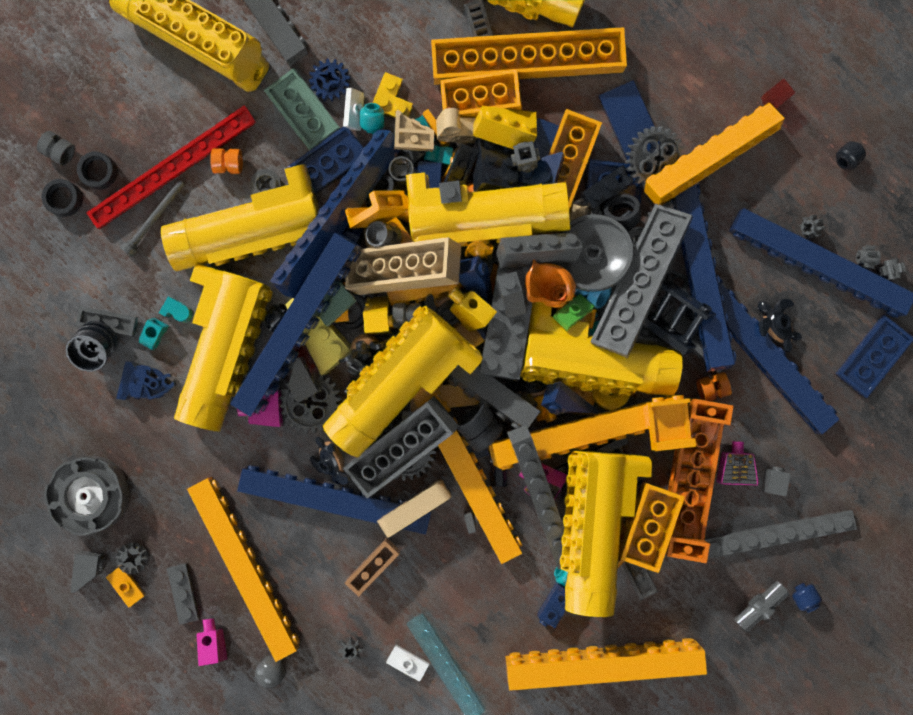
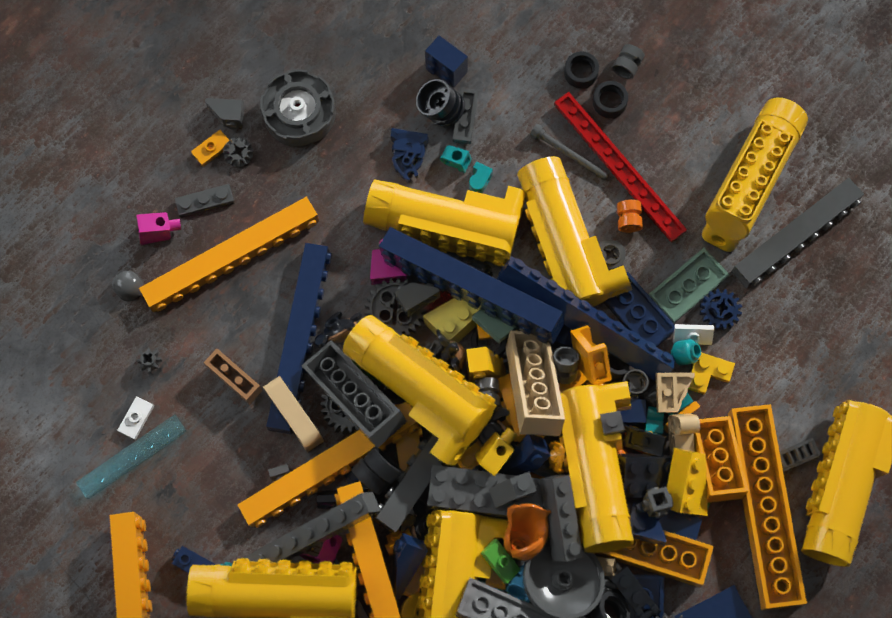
camera: 90 degrees right, 15 degrees down
none -> dark blue brick [425,35,468,88]

